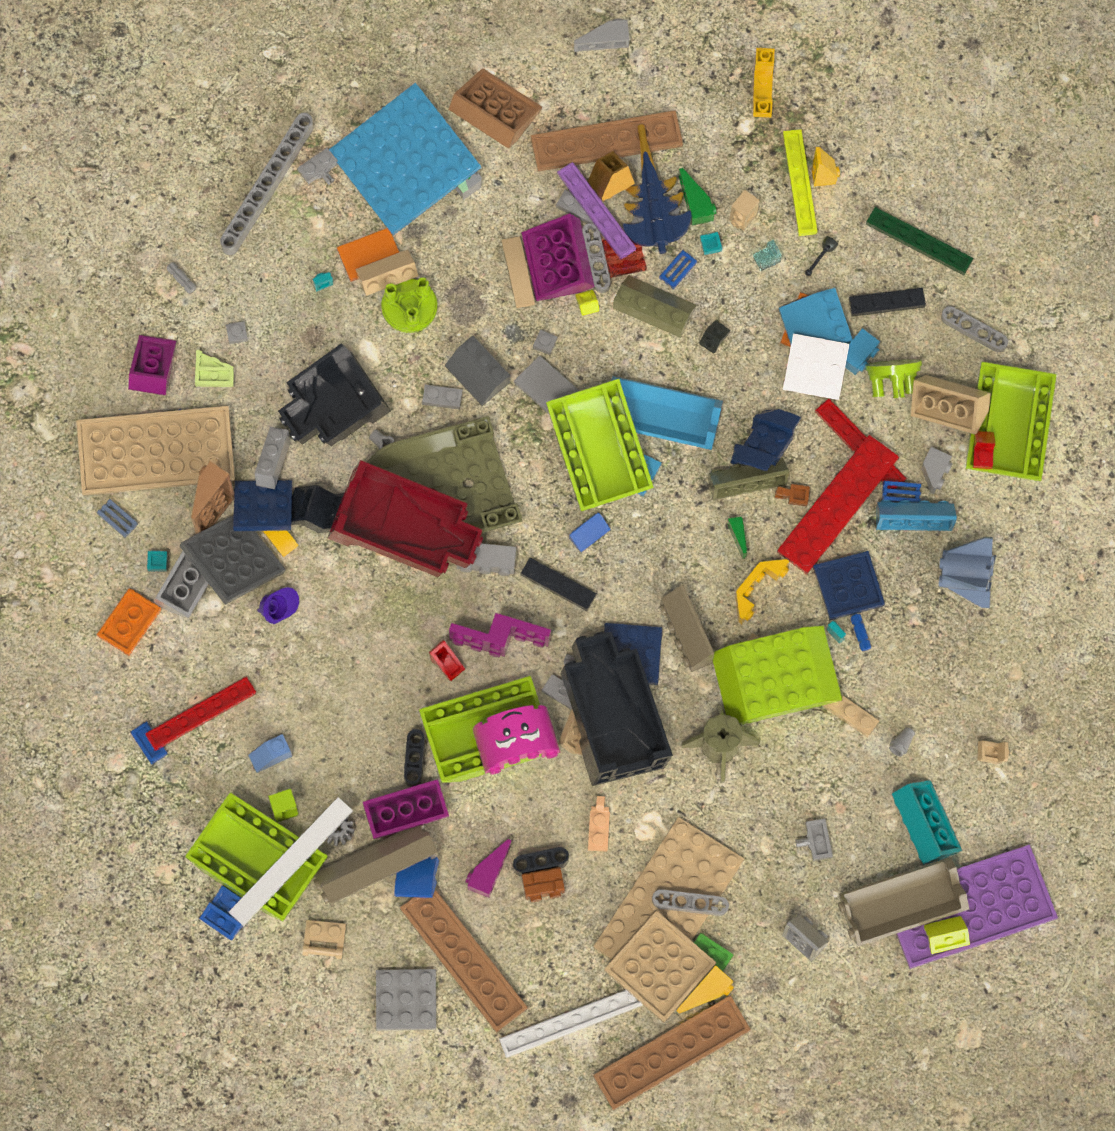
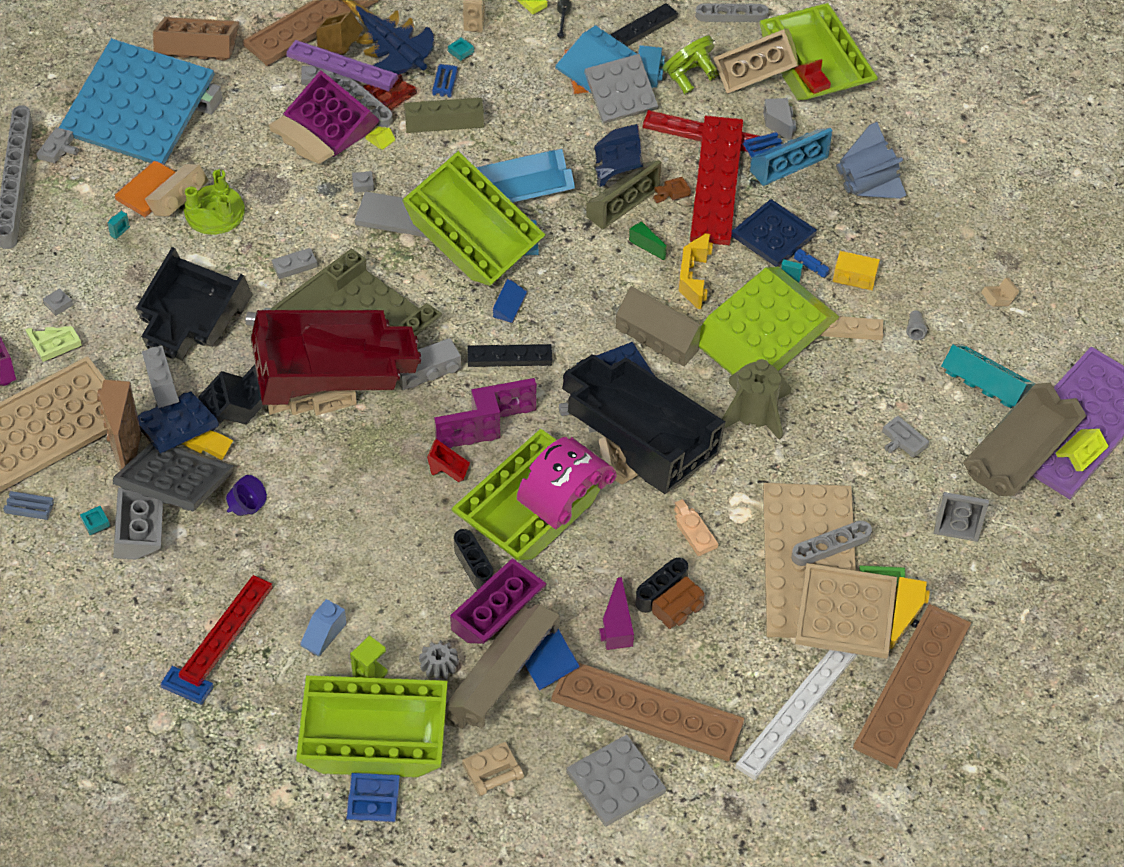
camera: 30 degrees left, 20 degrees down
orange tile [96,588,162,656] -> none
white tile [229,797,353,927] -> none
dark grey slope [445,336,510,406] -> none
light grey plate [542,674,572,710] -> none
green slope [678,168,717,226] -> none
pearl dark grey bracket [699,320,731,353] -> none
clear light blue panel [753,240,782,271] -> none
none -> yellow brick [833,251,880,291]

